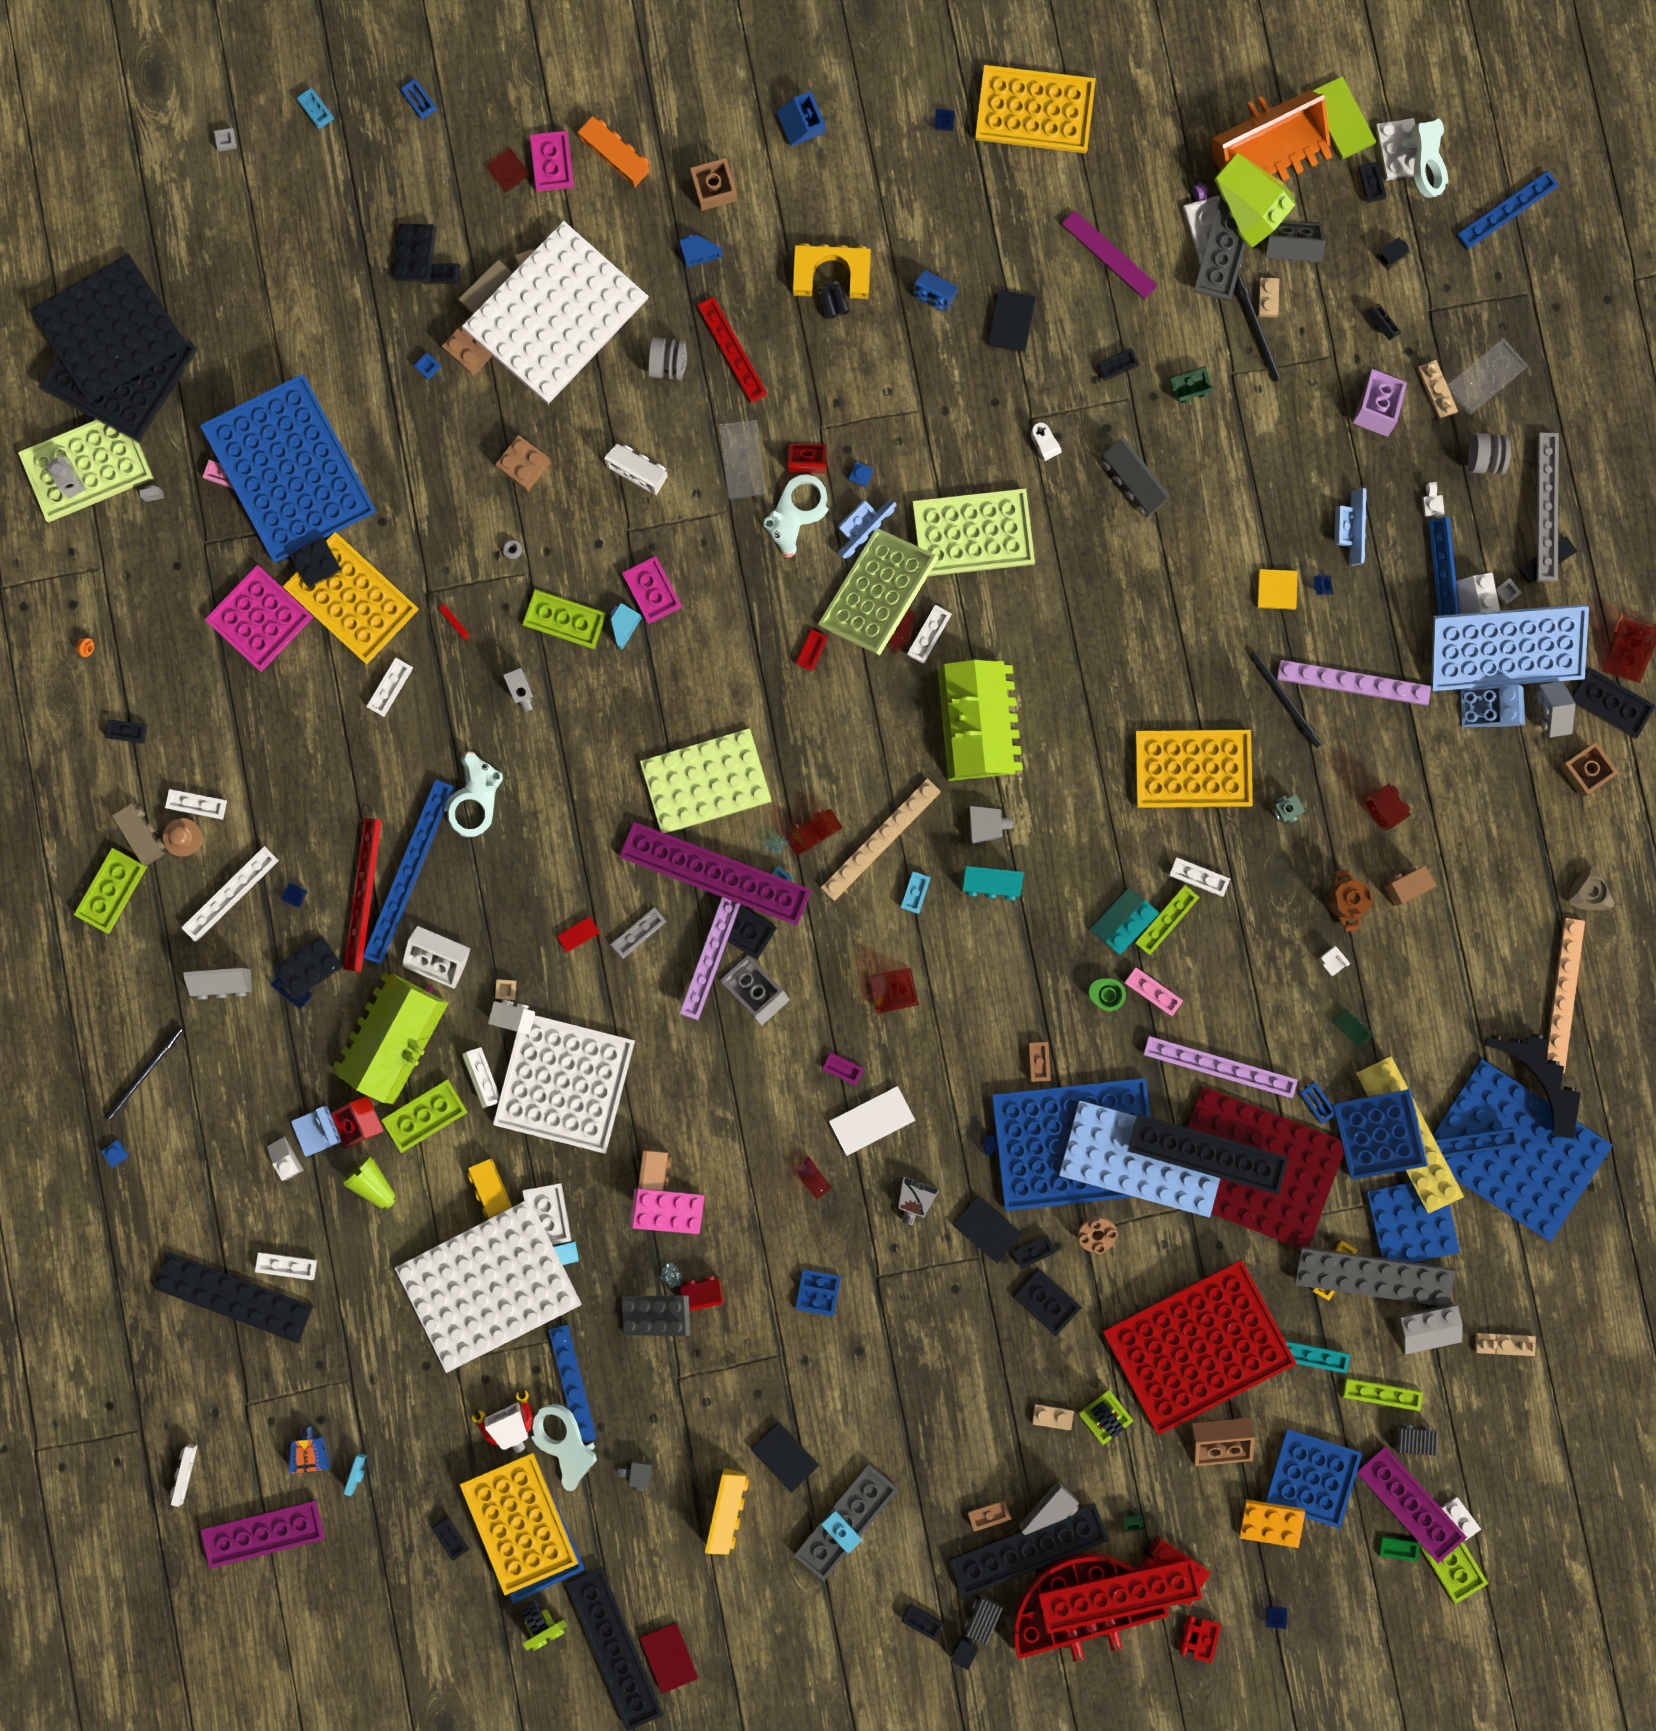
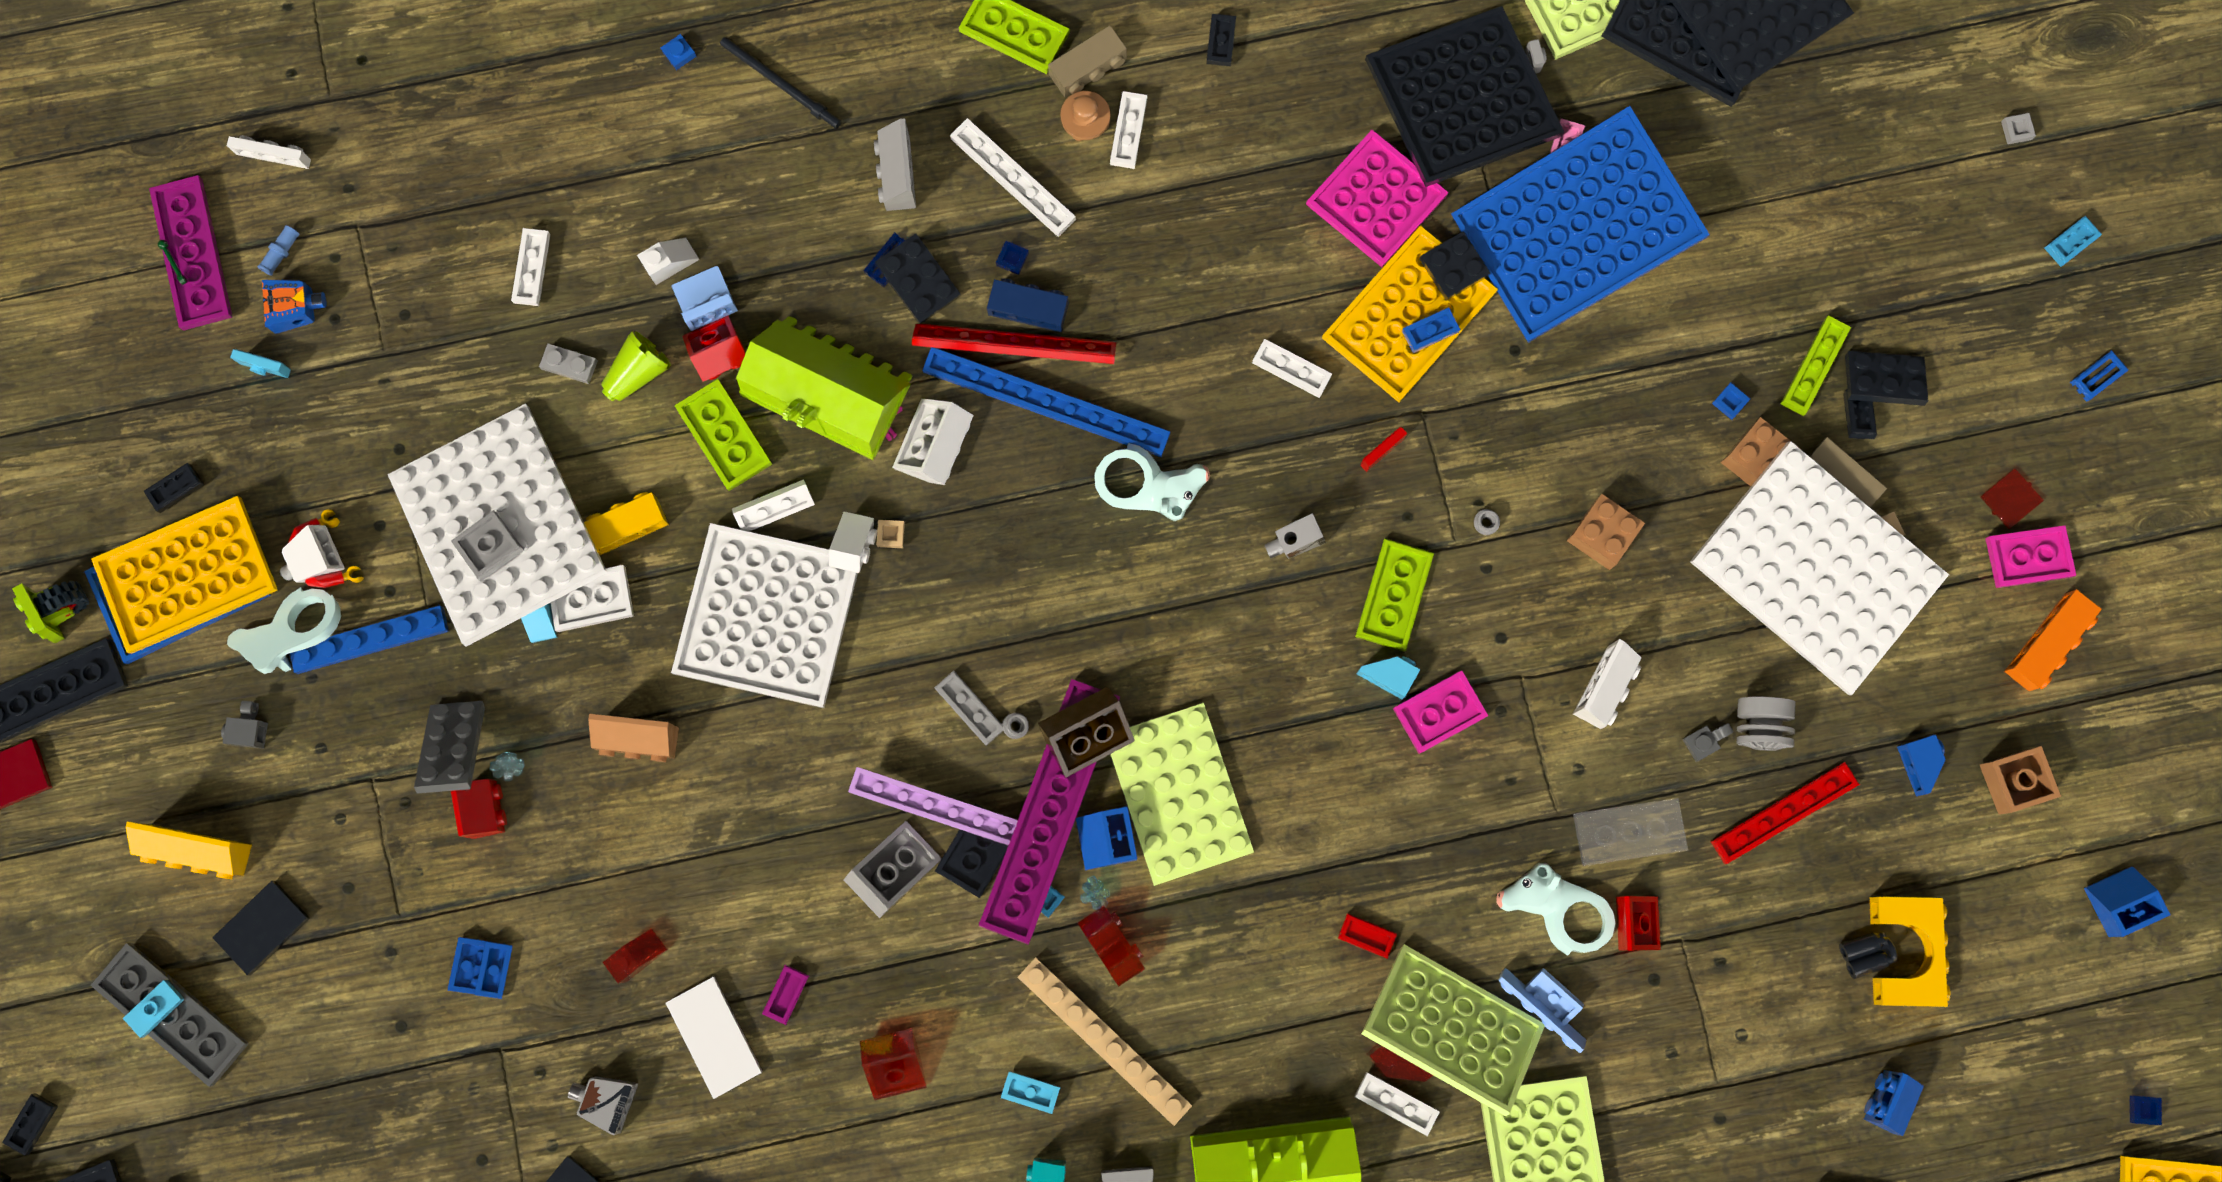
camera: 90 degrees right, 5 degrees down
black plate [154,1252,314,1343] -> none
red tile [557,917,600,953] -> none
plate [629,1188,705,1234] -> none
blue plate [849,462,873,488] -> none
none -> dark green hinge [158,240,187,285]
none -> medium blue pin [258,225,300,276]
none -> light grey tile [451,510,524,581]
none -> light grey plate [539,344,598,384]
none -> dark blue brick [987,278,1069,332]
none -> light grey plate [1002,713,1029,739]
none -> dark brown slope [1038,687,1135,778]
none -> blue slope [1076,807,1137,870]
none -> black plate [1365,6,1564,187]
none -> blue plate [1402,308,1460,353]
none -> dark grey plate [1682,723,1734,762]
none -> lime plate [1781,315,1851,416]

